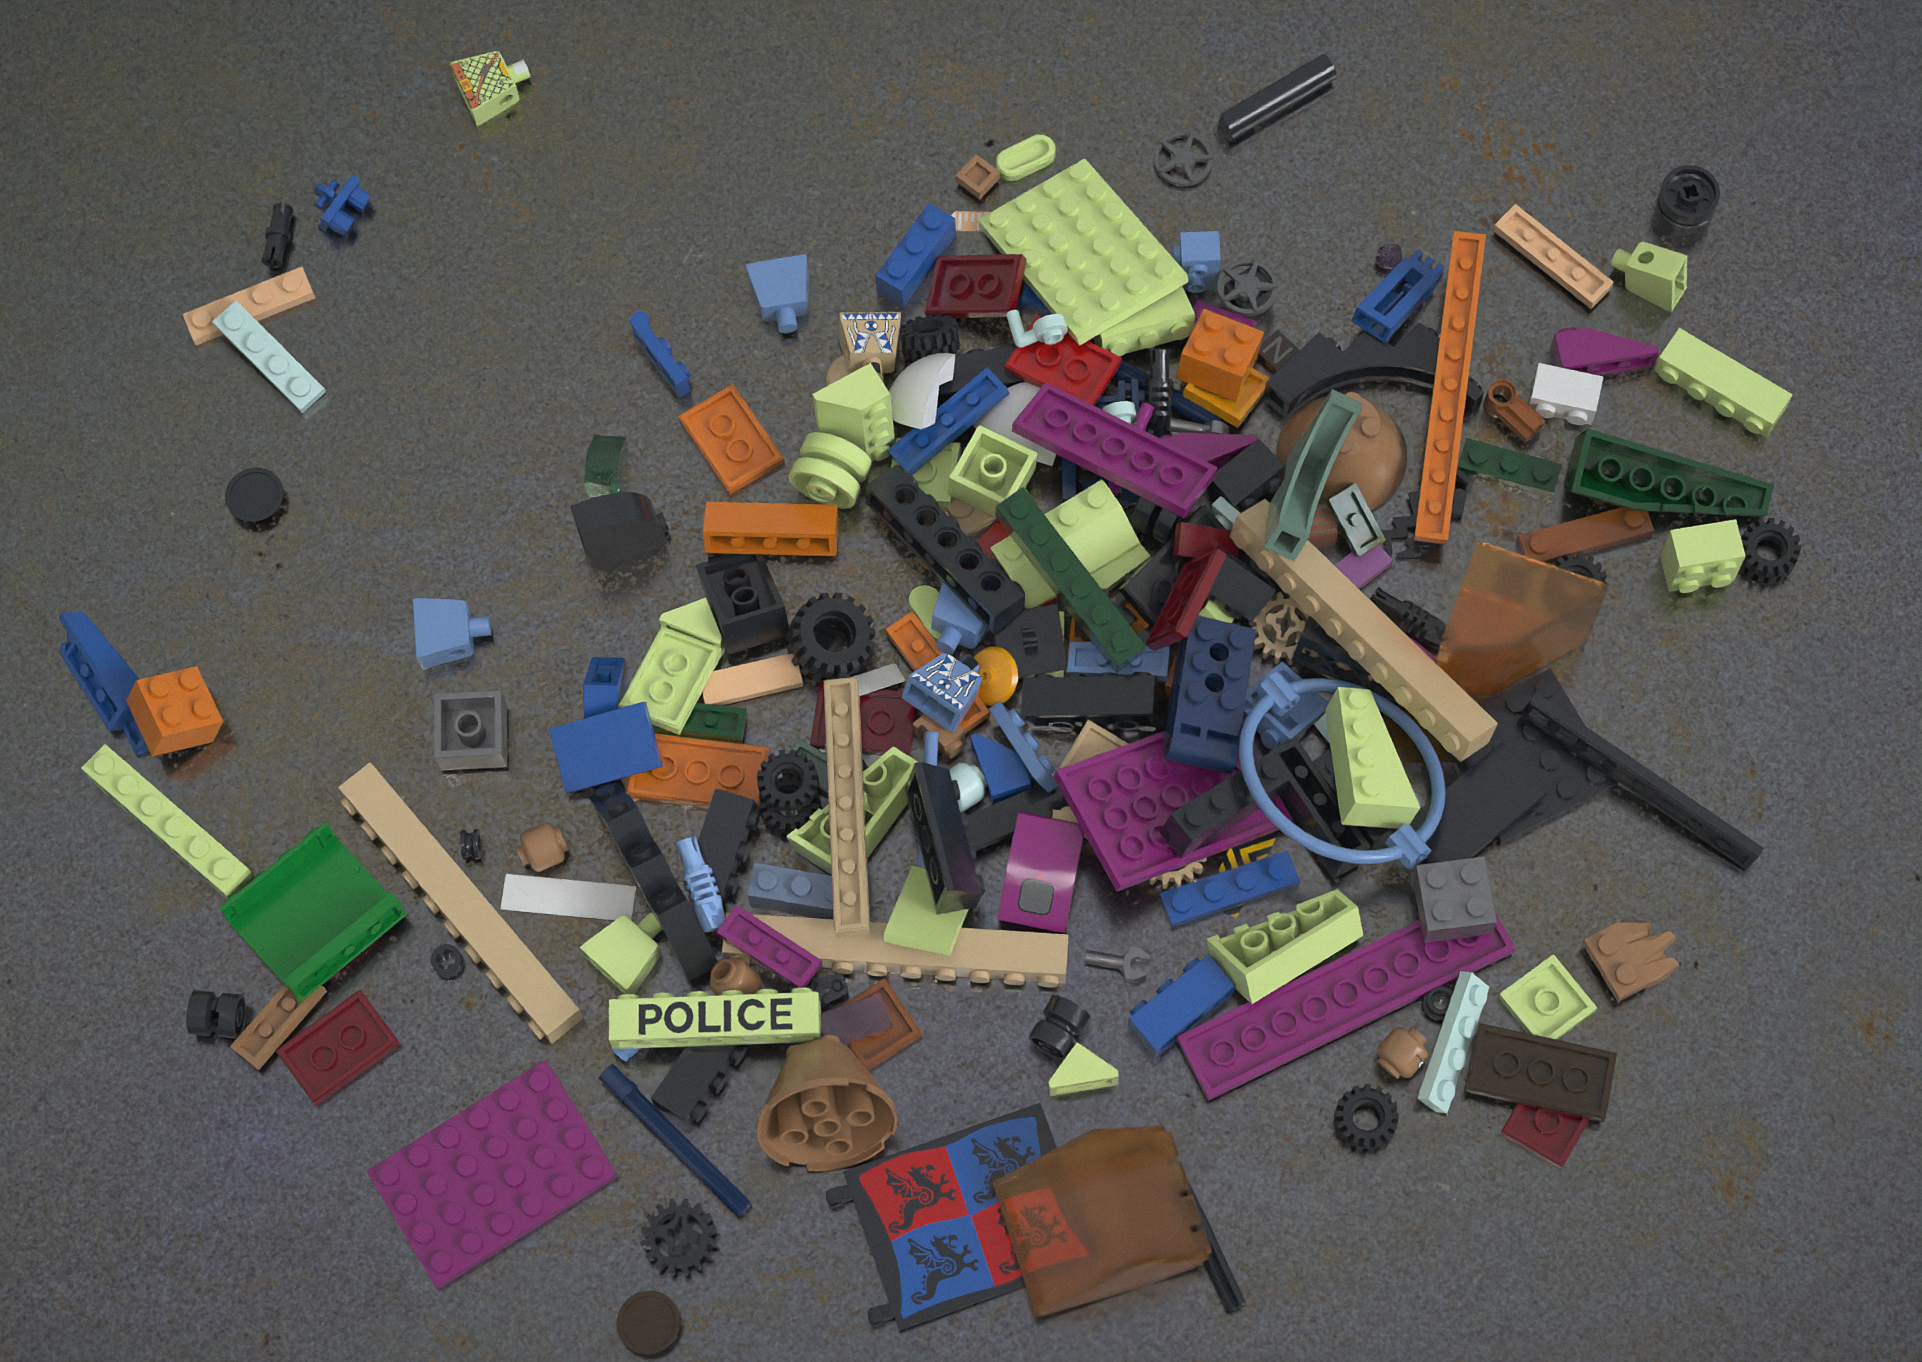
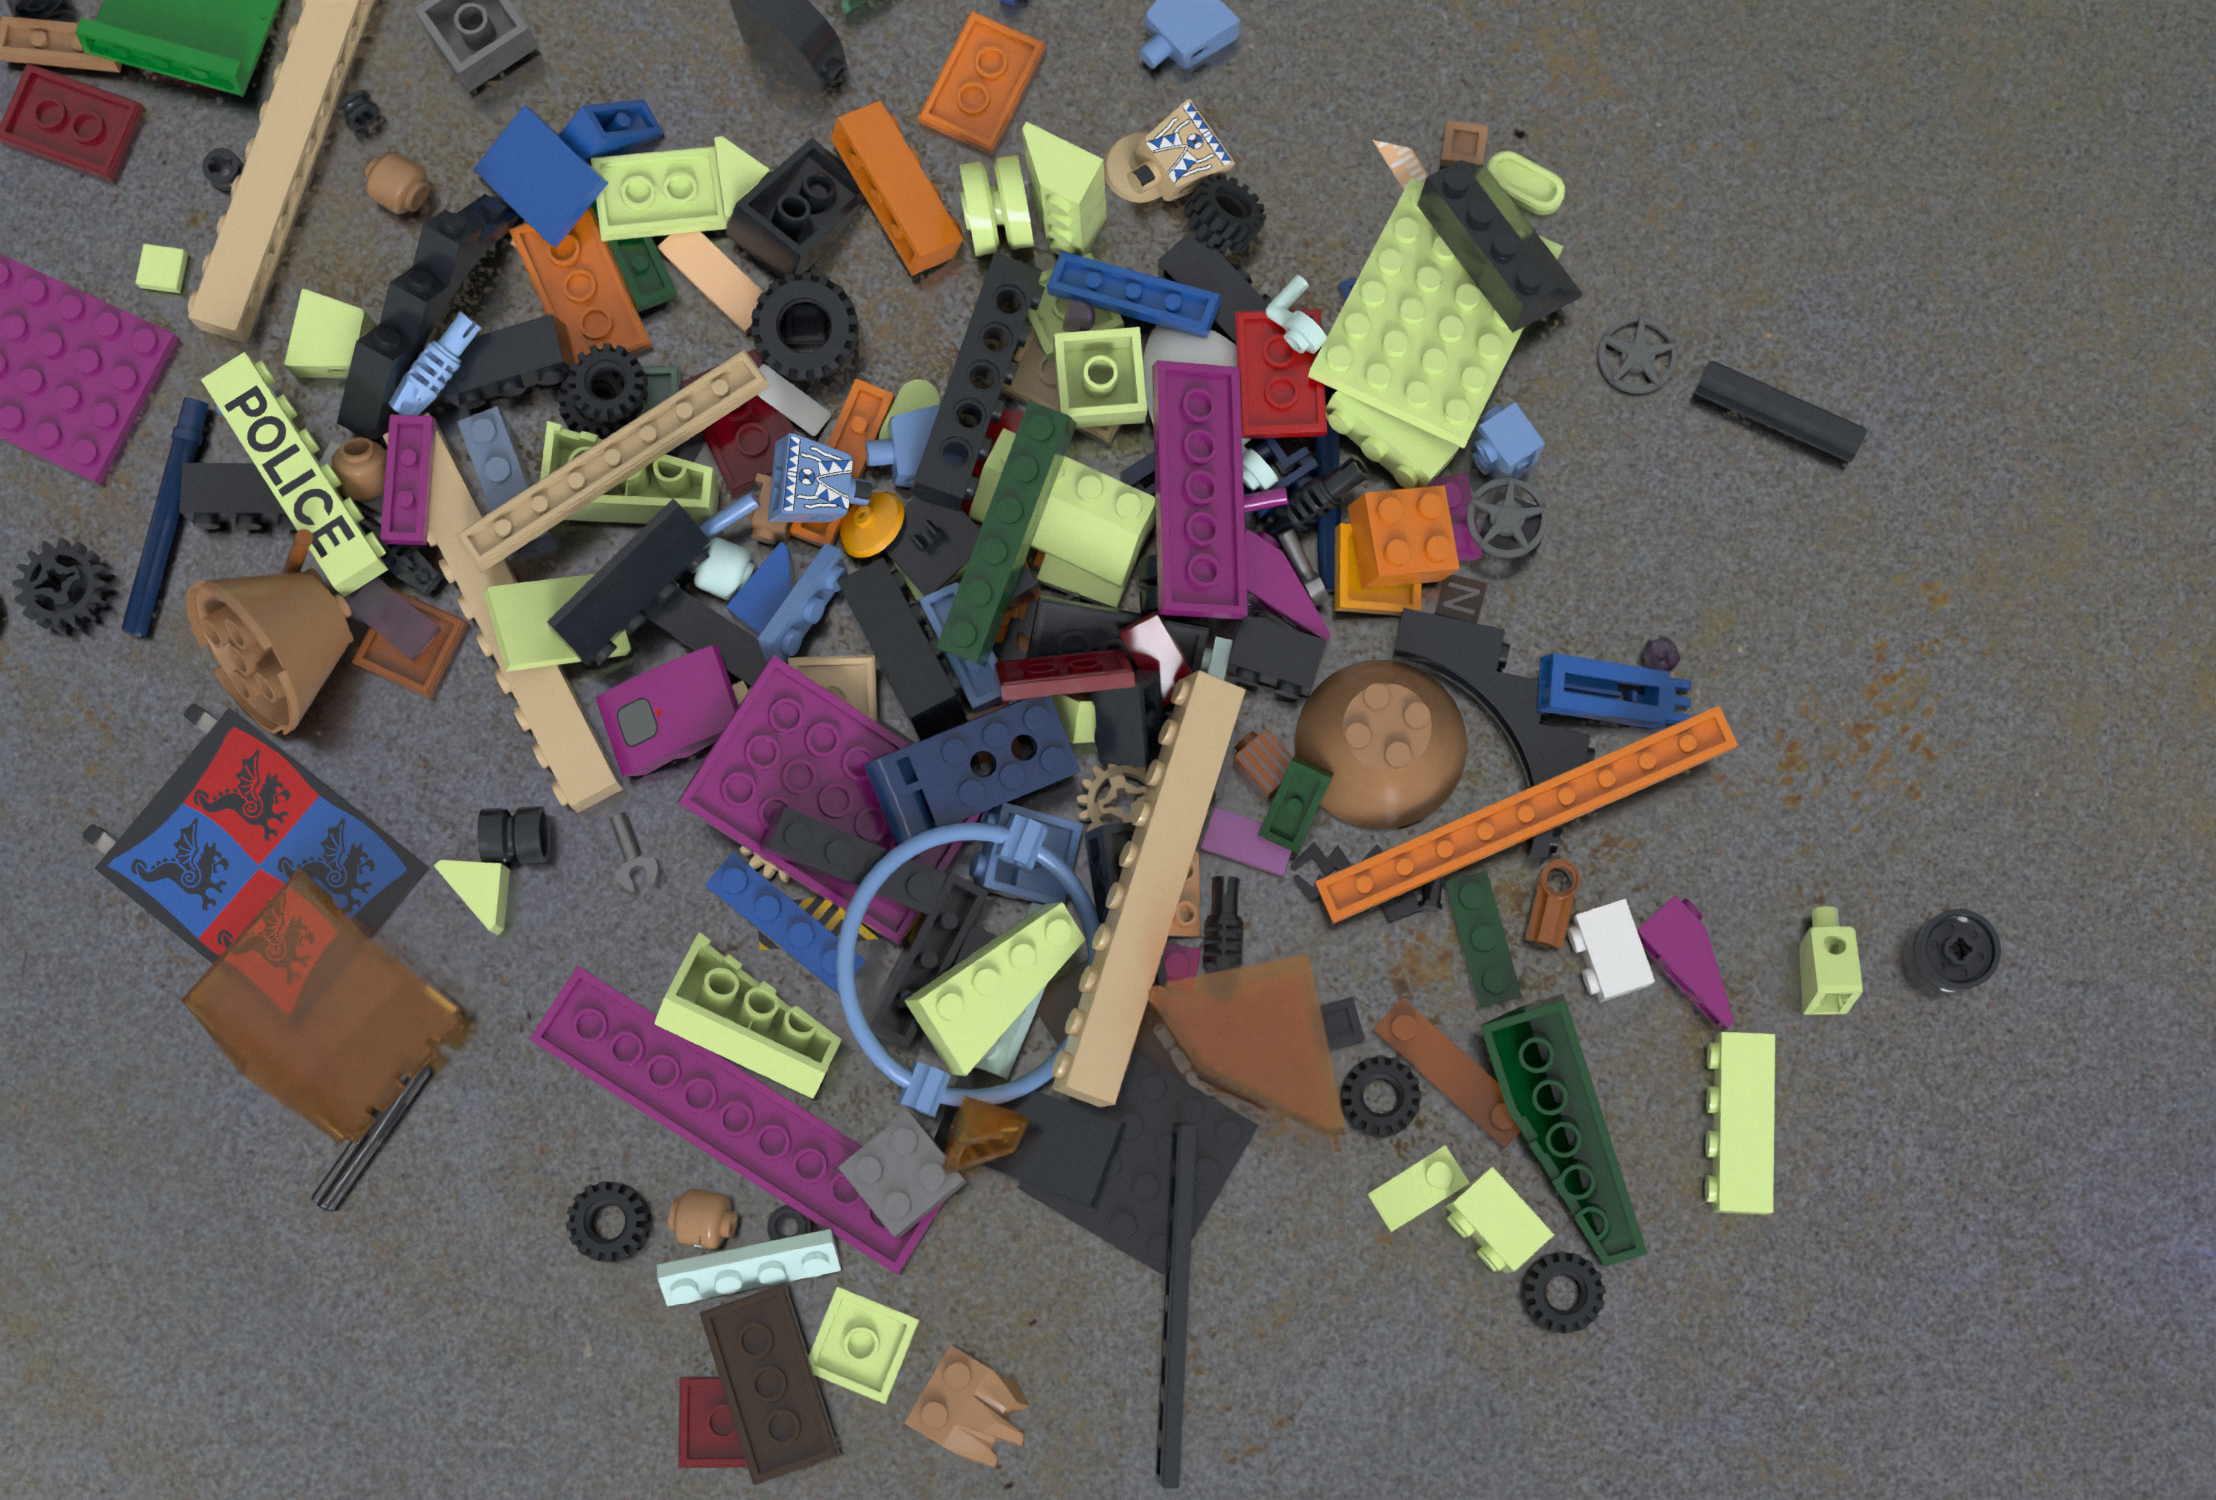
camera: 60 degrees right, 10 degrees up
white sticker [500,874,636,920] -> none
blue brick [875,203,956,308] -> none
white brick [889,353,955,430] -> none
dark red tile [924,254,1027,318] -> none
blue brick [1128,954,1235,1058] -> none
sand green arch [1264,389,1362,561] -> none
light nougat plate [1493,204,1614,309] -> none
none -> yellowish green tile [135,244,188,294]
none -> dark orange bar [281,529,313,574]
none -> clear orange slope [942,1095,1029,1174]
none -> hinge [1062,297,1095,332]
none -> yellowish green slope [1367,1145,1470,1232]
none -> black slope [1417,160,1583,333]

